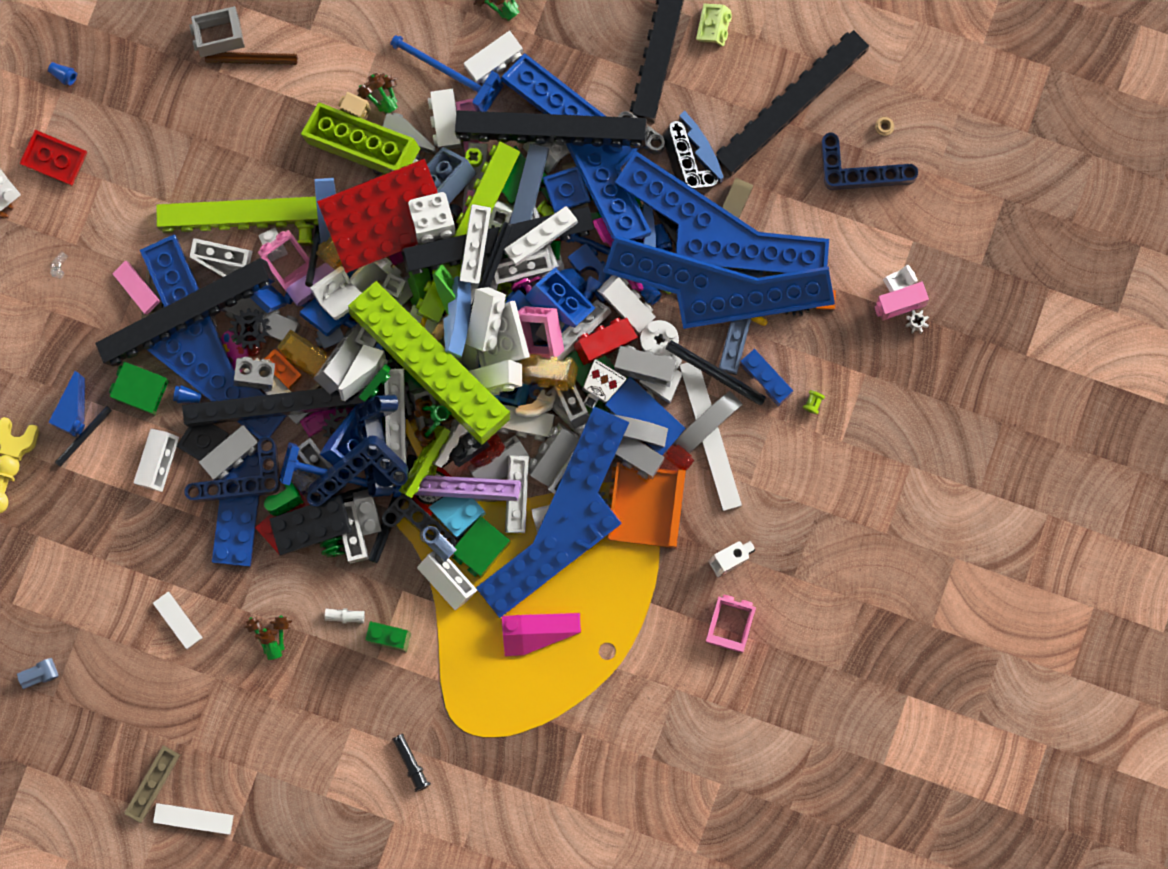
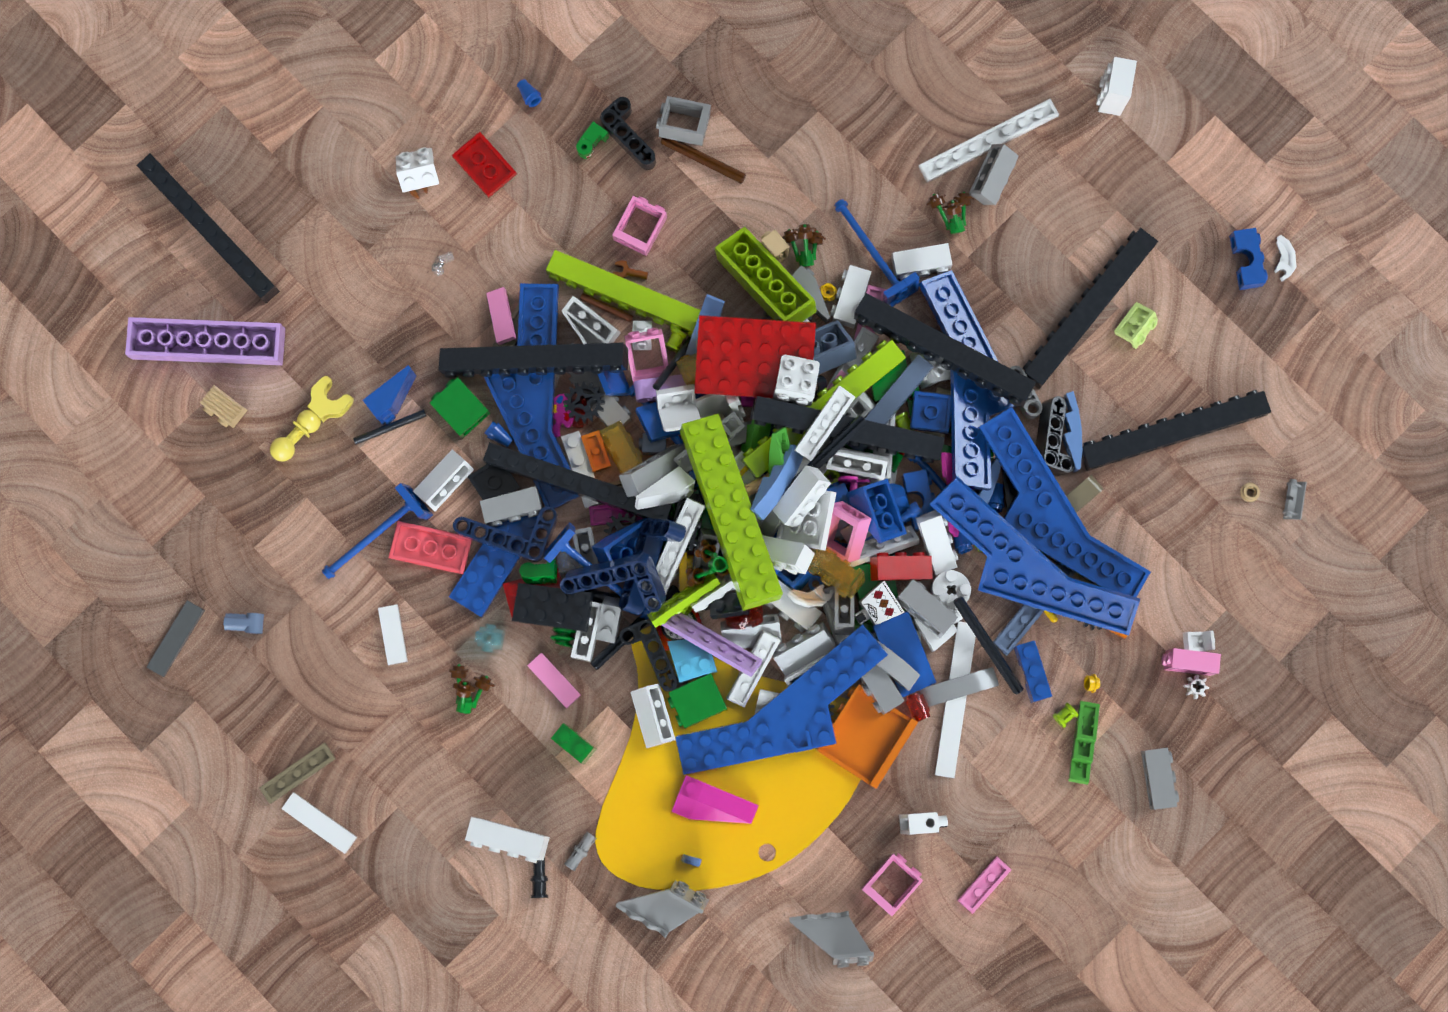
camera: 20 degrees right, 0 degrees up
light grey brick [234,357,275,391] -> none
white pin [325,608,365,624] -> none
green plate [359,364,391,402] -> none
sand blue piece [420,526,457,562] -> none
lime bush [465,148,483,167] -> none
white plate [504,206,578,266] -> none
dark blue beam [821,132,918,190] -> none
none -> blue tile [322,483,433,579]
none -> coral tile [389,521,472,575]
none -> white brick [465,817,550,863]
none -> clear light blue brick [475,624,505,653]
none -> bright pink tile [527,653,581,708]
none -> light grey pin [564,831,597,871]
none -> green leg [576,121,609,159]
none -> copper bar [580,293,634,323]
none -> black beam [600,97,656,170]
none -> bright pink window [612,196,667,256]
none -> dark orange bar [613,260,649,280]
none -> light grey piece [615,880,709,938]
none -> medium blue tile [681,854,702,867]
none -> light grey piece [789,911,874,968]
none -> yellow plate [819,283,837,301]
none -> bright pink tile [957,856,1011,914]
none -> bright green slope [1068,701,1100,785]
none -> yellow plate [1084,674,1100,693]
none -> light grey brick [1141,748,1179,810]
none -> light grey hinge [1282,479,1307,520]

